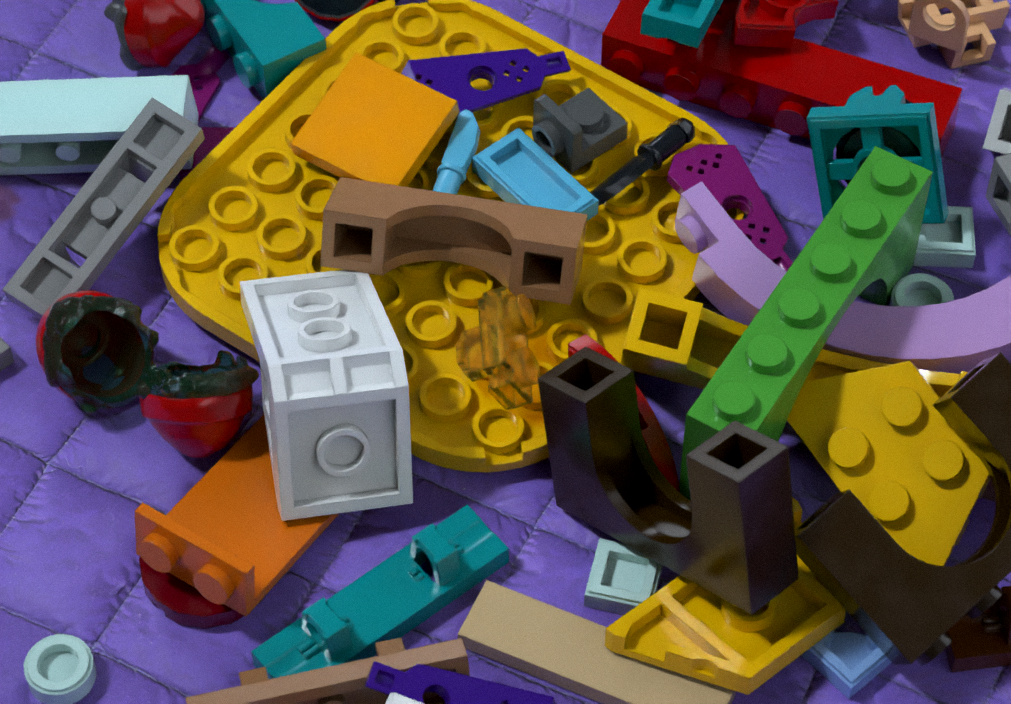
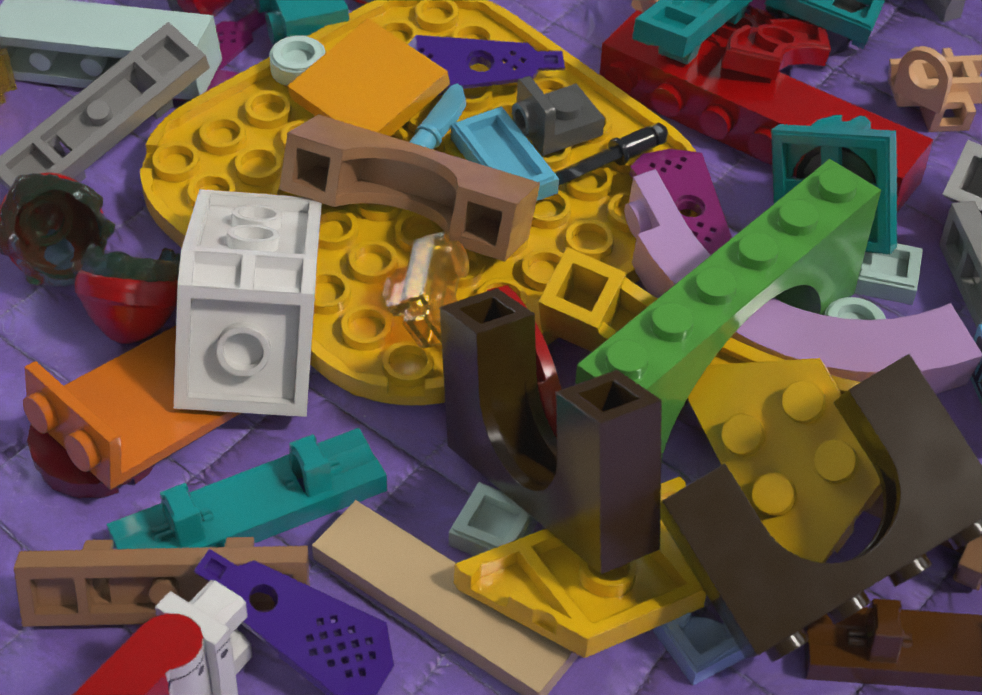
camera: 10 degrees right, 5 degrees down
none -> light aqua tile [270,36,326,86]

